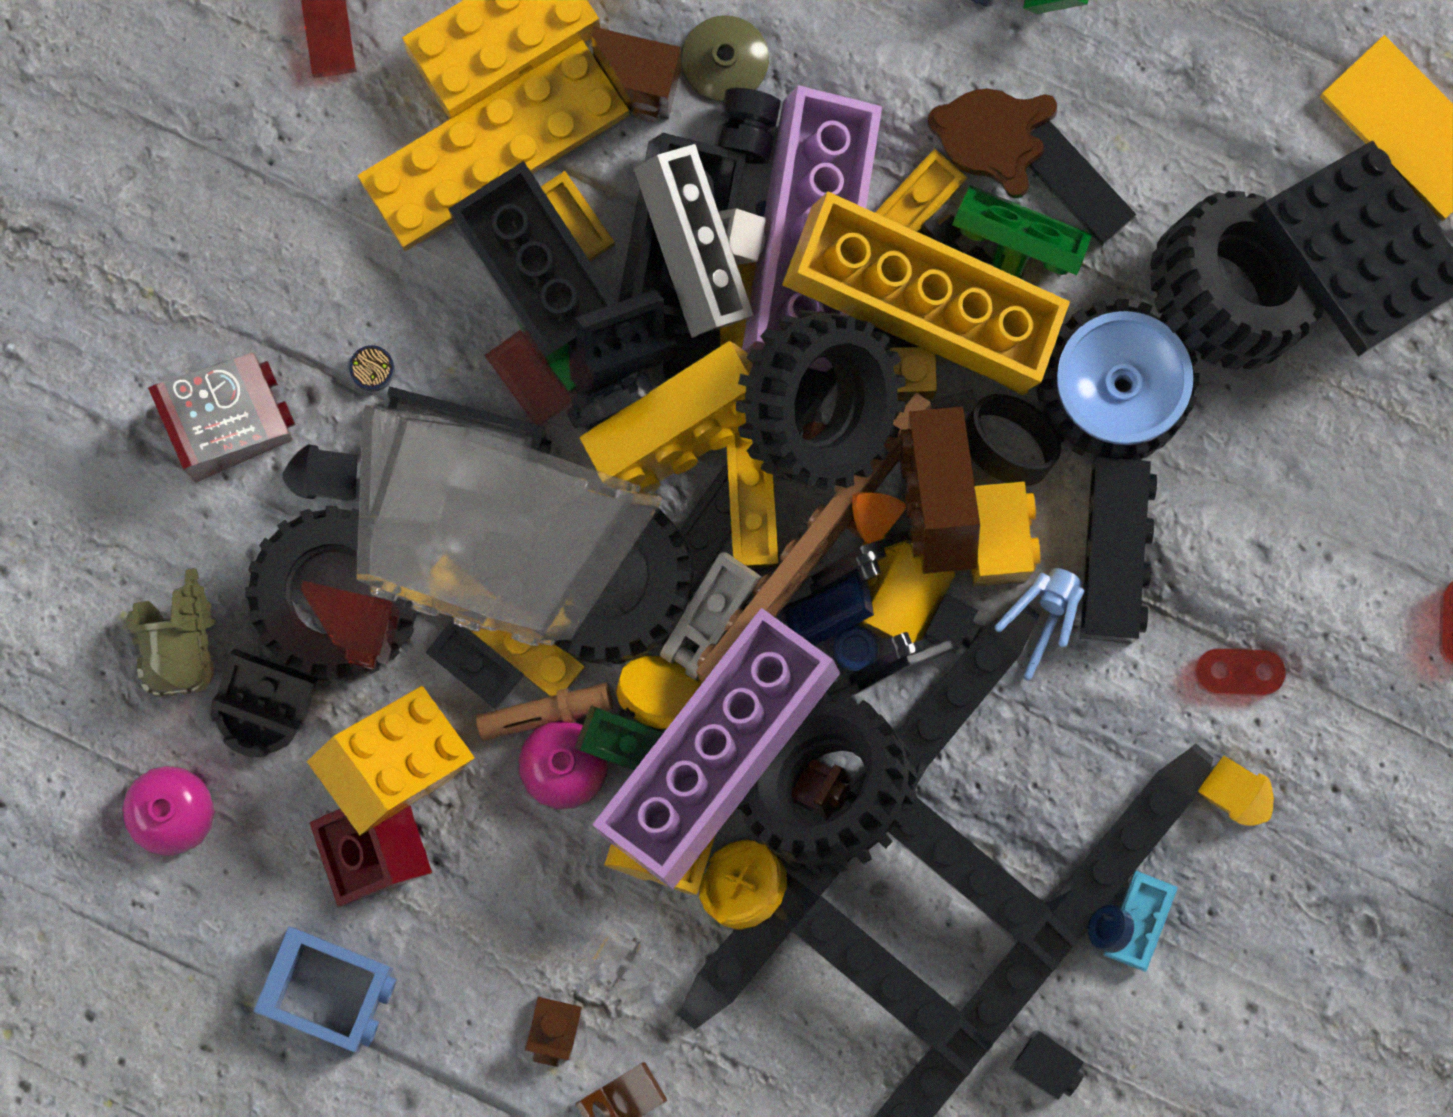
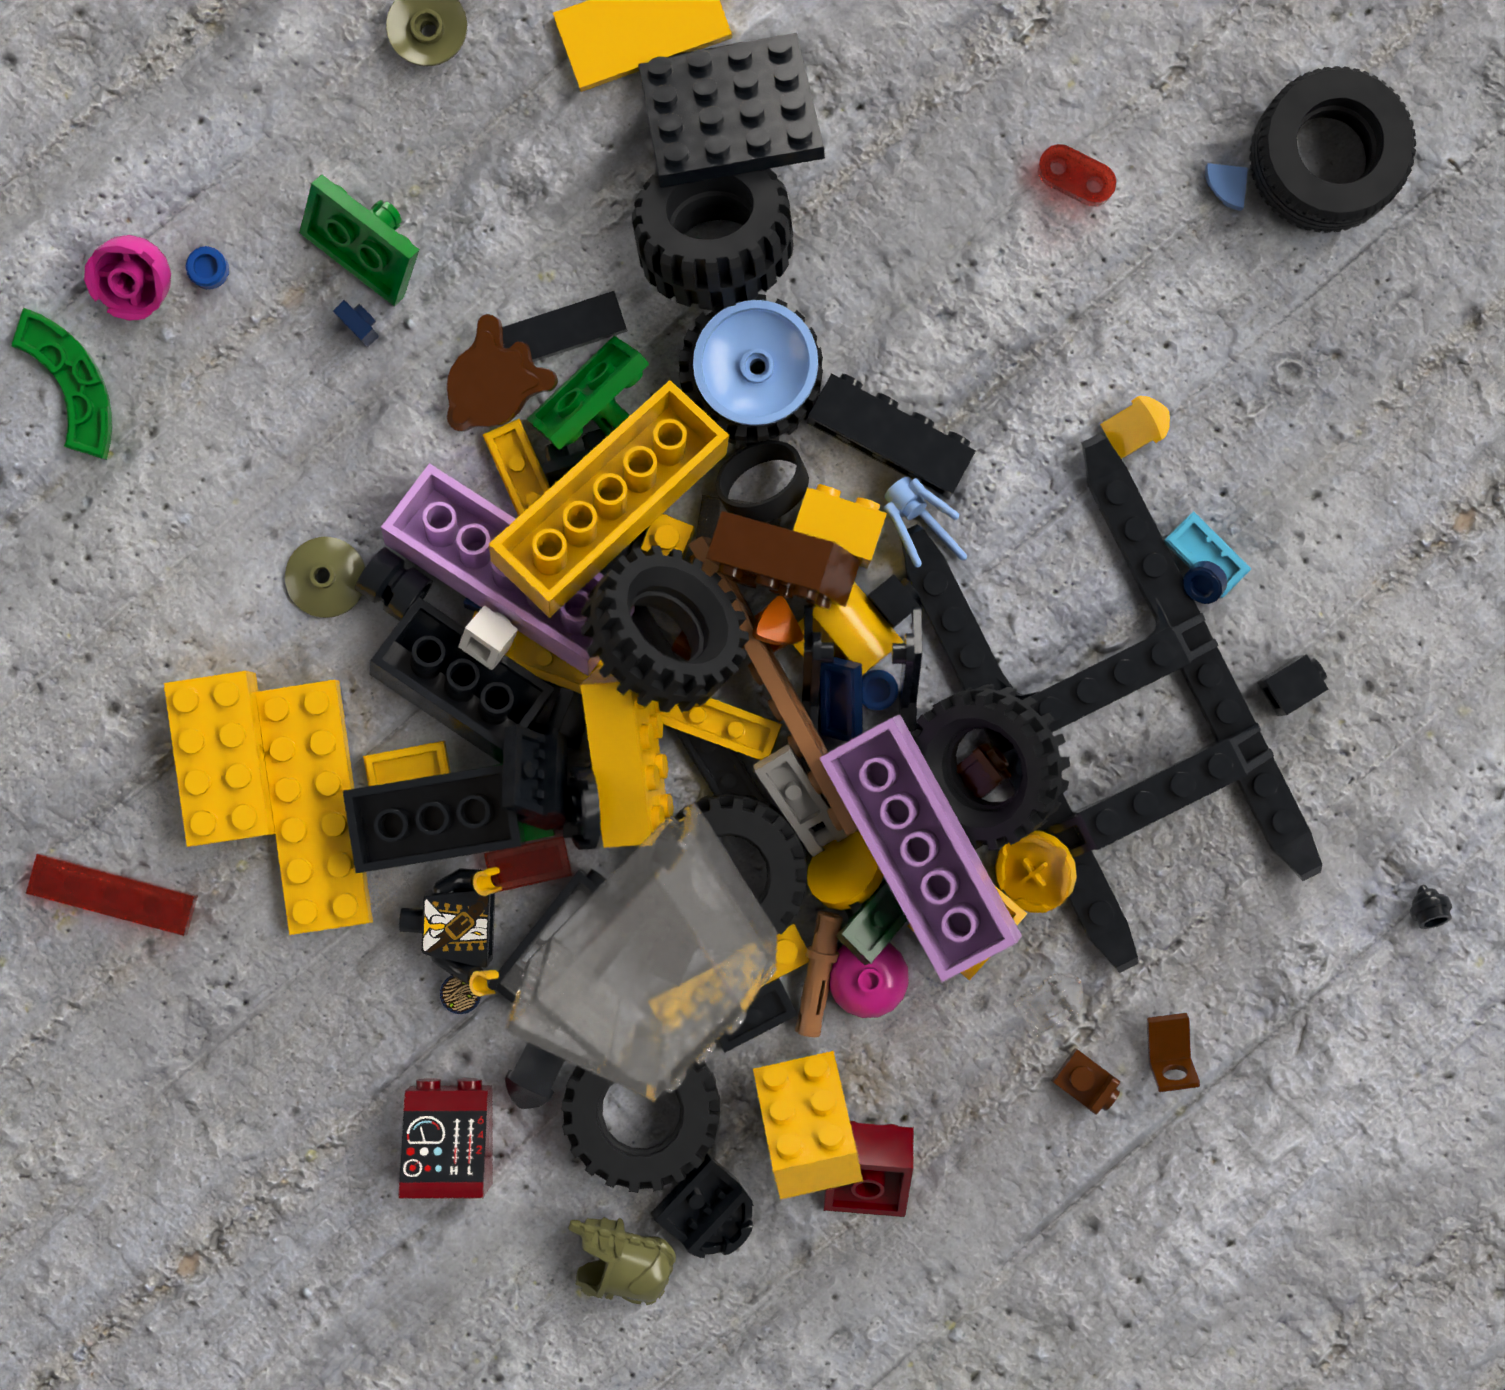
camera: 60 degrees left, 5 degrees up
dark pink cylinder [122,766,215,857] -> none
medium blue window [254,926,397,1052] -> none
clear red slope [301,581,400,669] -> none
reddish brown slope [591,27,681,122] -> none
light grey brick [633,144,754,338] -> none
clear red plate [1194,648,1286,696] -> none
none -> torso [399,867,502,996]

